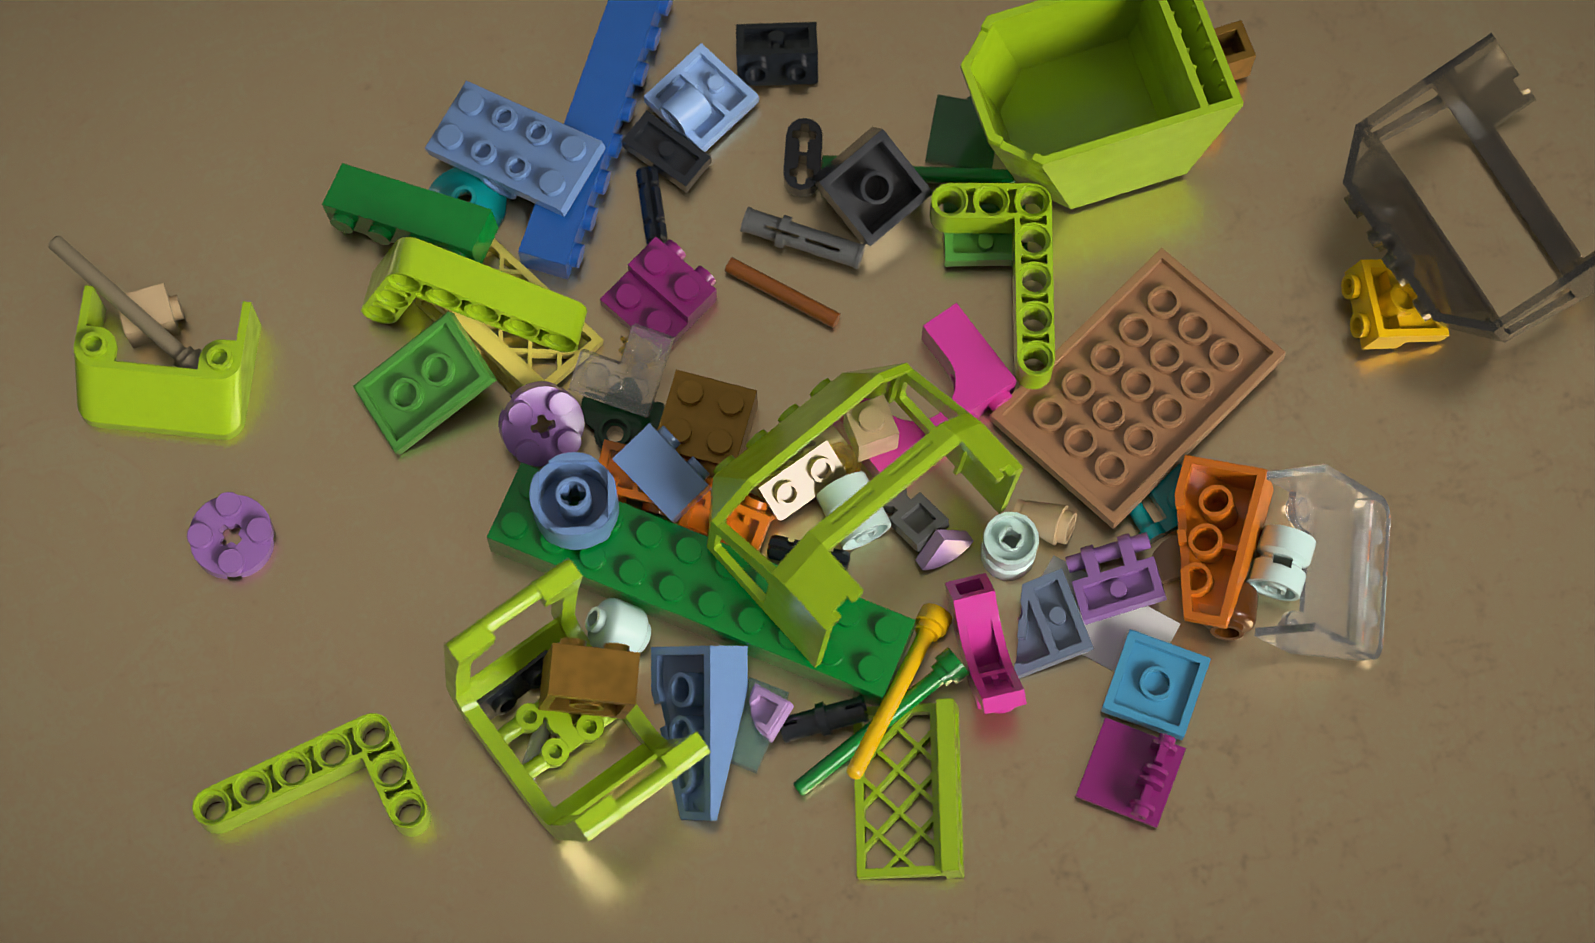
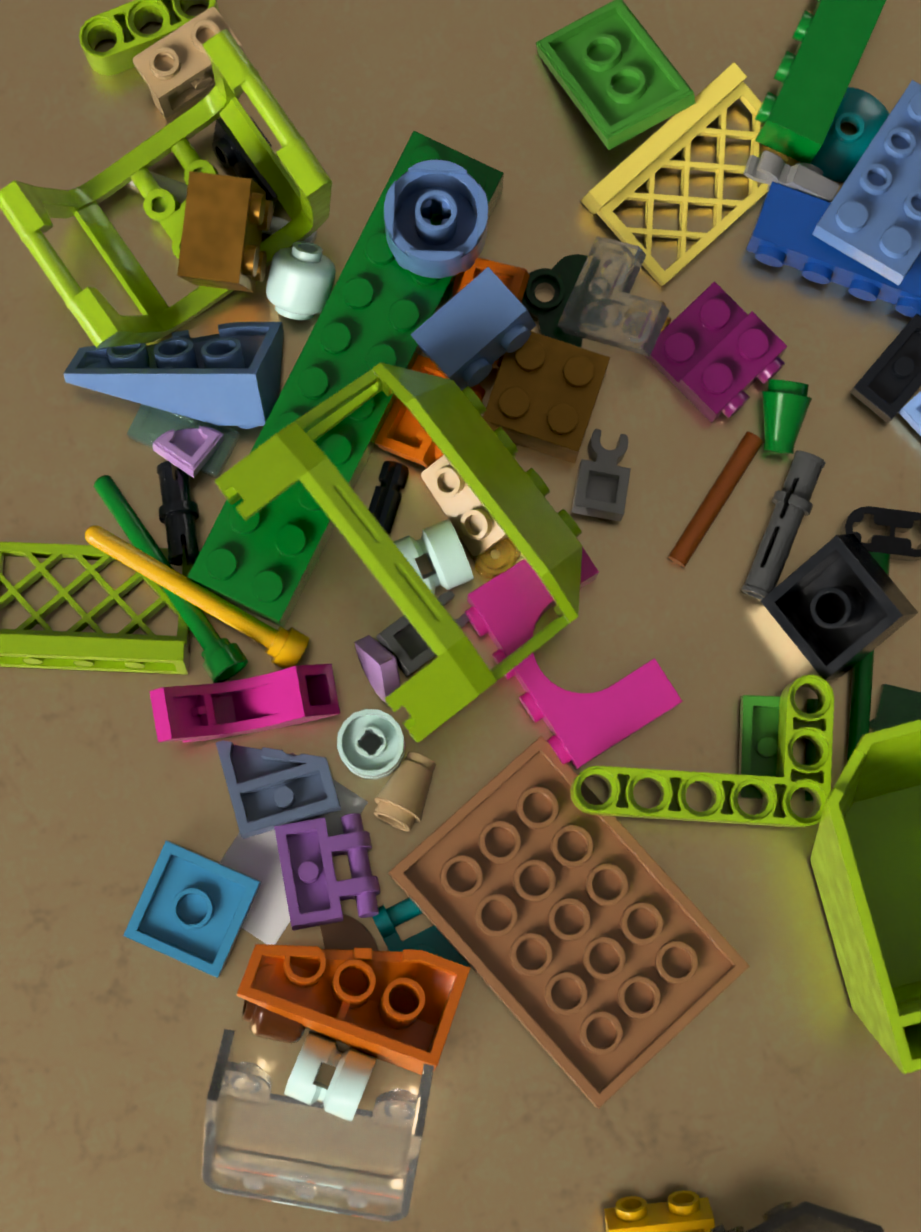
camera: 90 degrees right, 10 degrees up
lime beam [361,237,588,353] -> none
medium lavender plate [498,381,584,467] -> none
black axle [636,166,668,244] -> none
tan brick [843,395,899,462] -> none
magenta hinge [1075,717,1186,828] -> none
none -> tan bracket [133,7,243,119]
none -> light grey plate [571,429,631,522]
none -> light grey plate [743,150,839,202]
none -> green cone [762,379,812,454]

